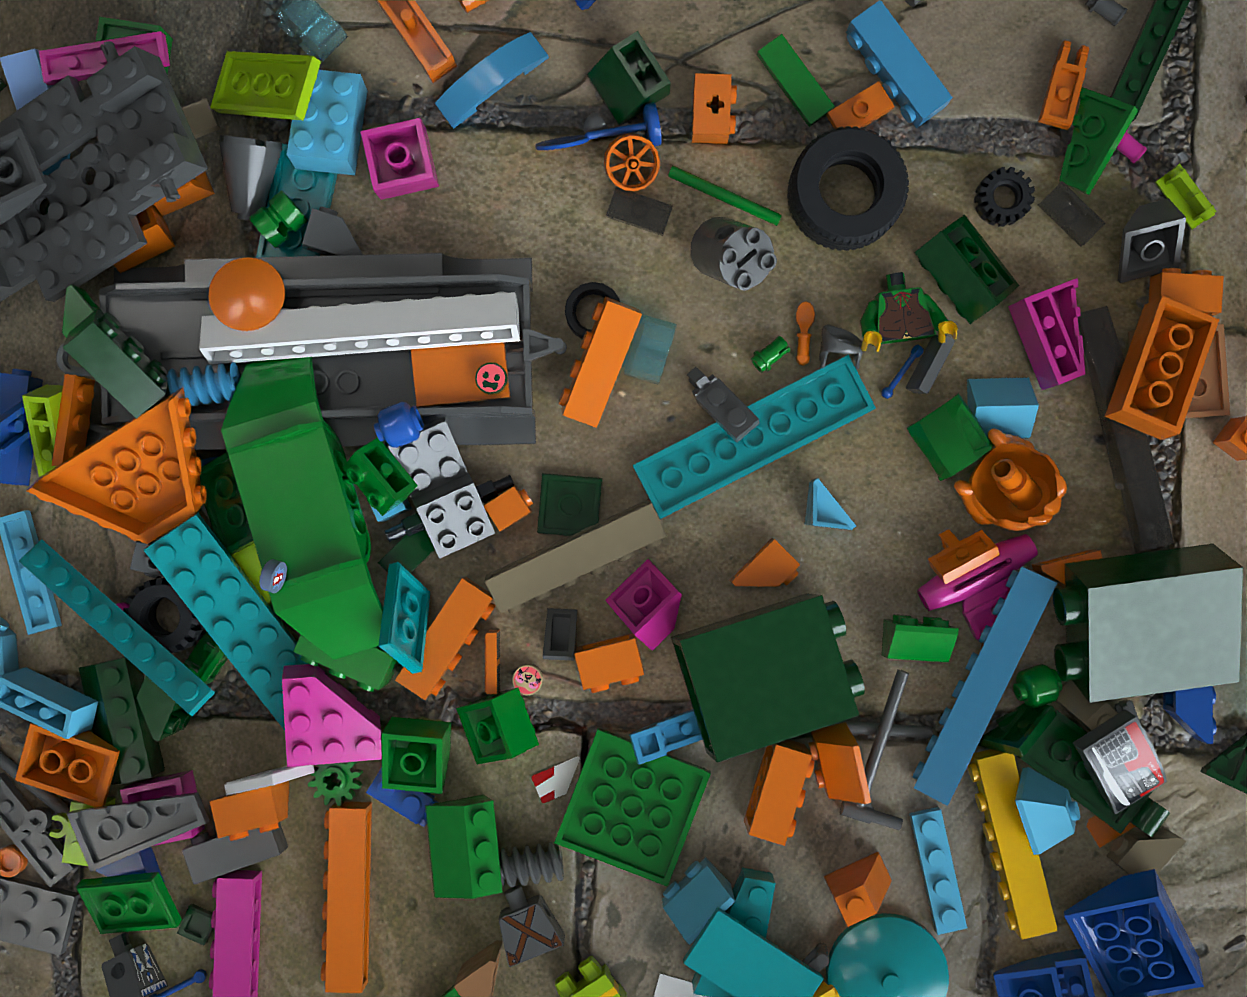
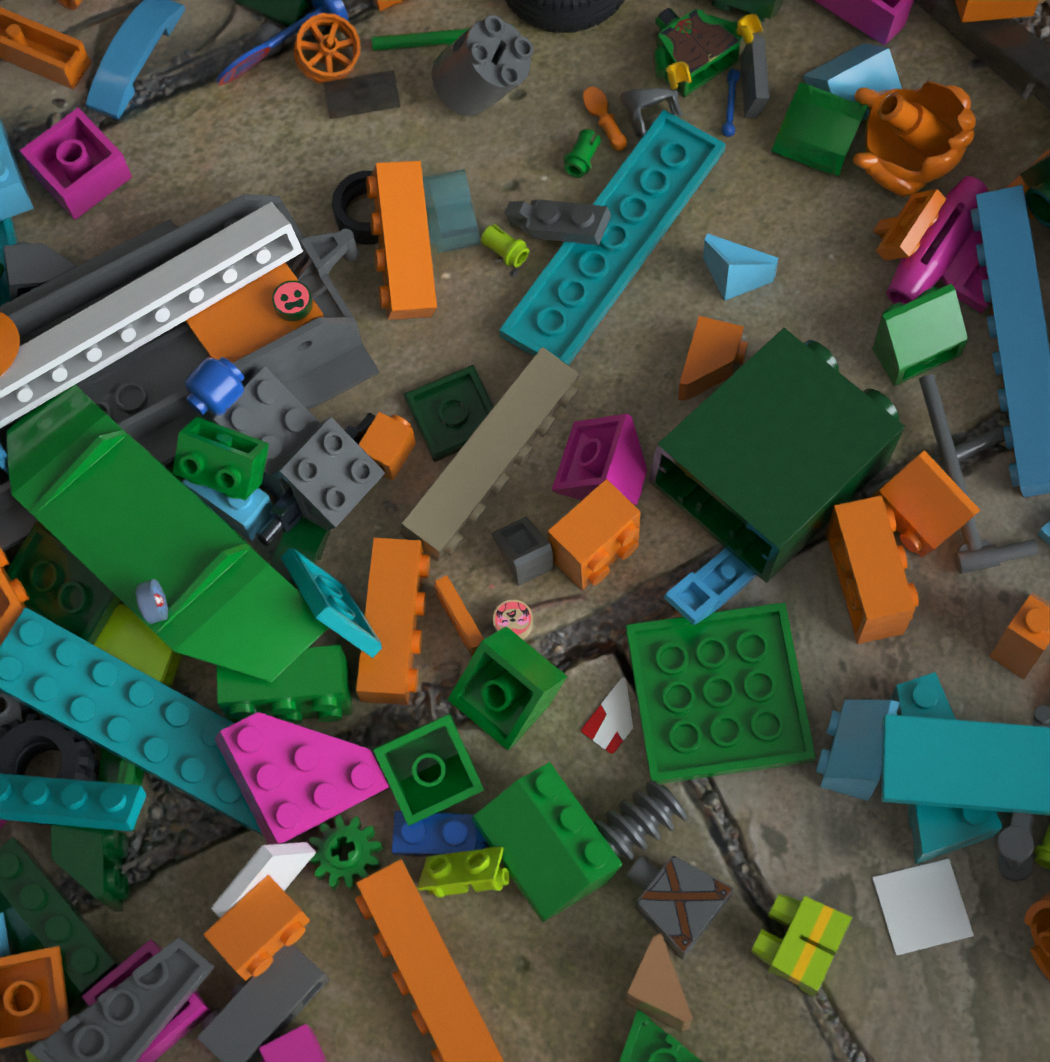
camera: 30 degrees left, 20 degrees down
none -> lime hinge [417,846,510,898]
none -> lime pin [481,224,529,267]

